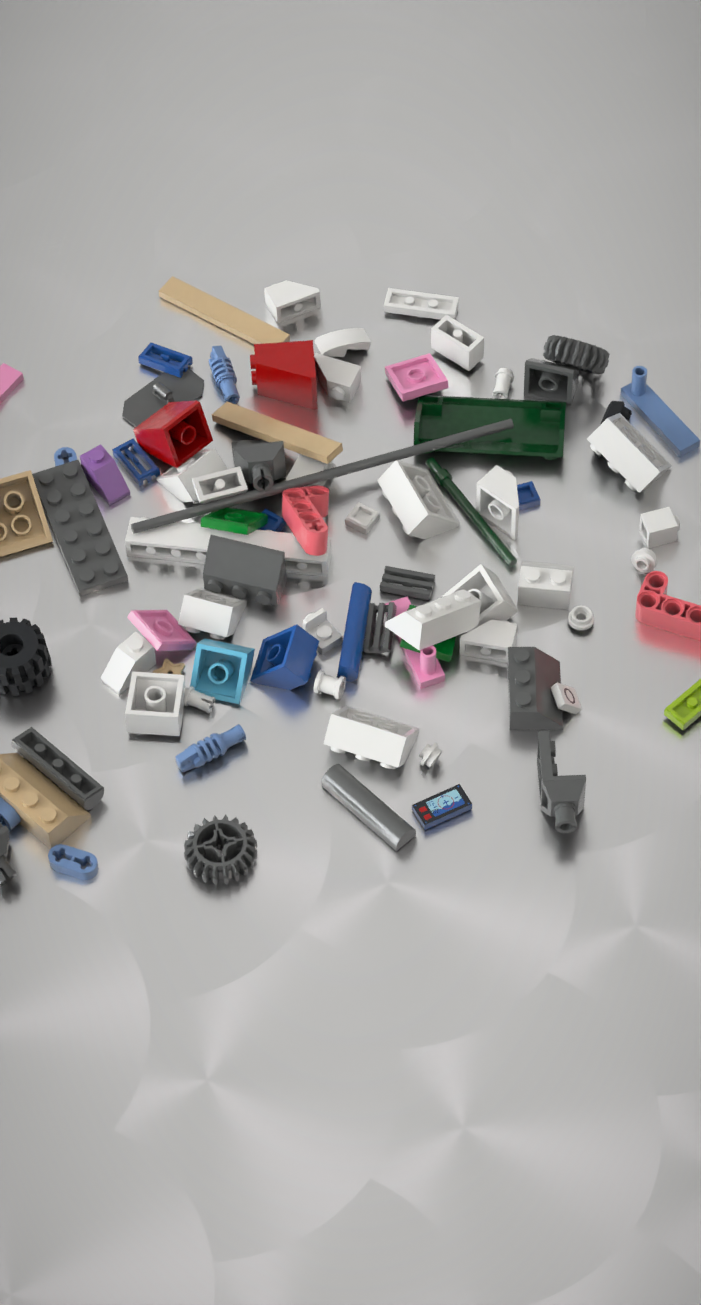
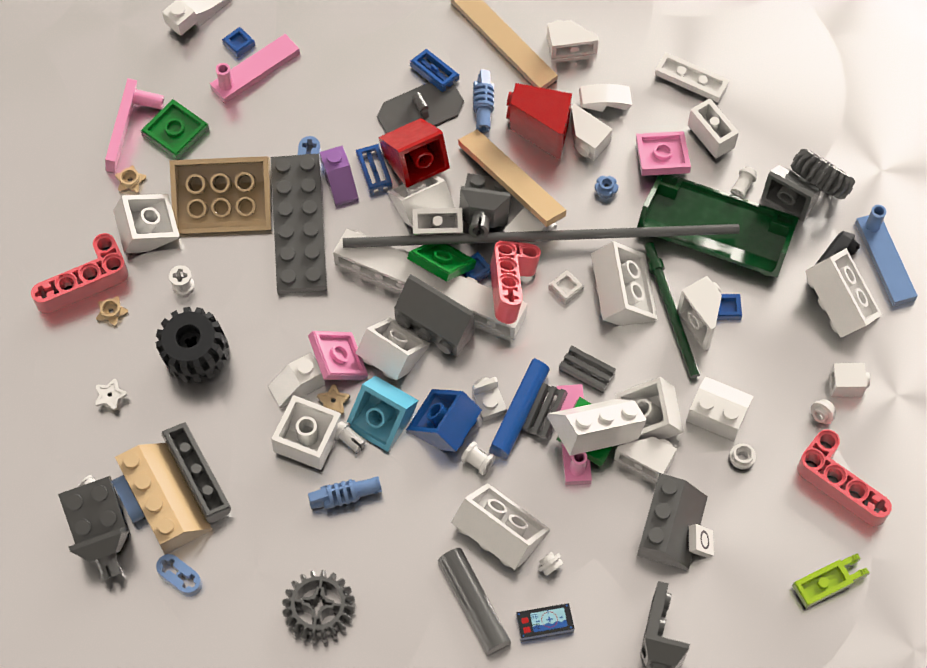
camera: 15 degrees right, 10 degrees up
none -> medium blue plate [594,176,619,198]

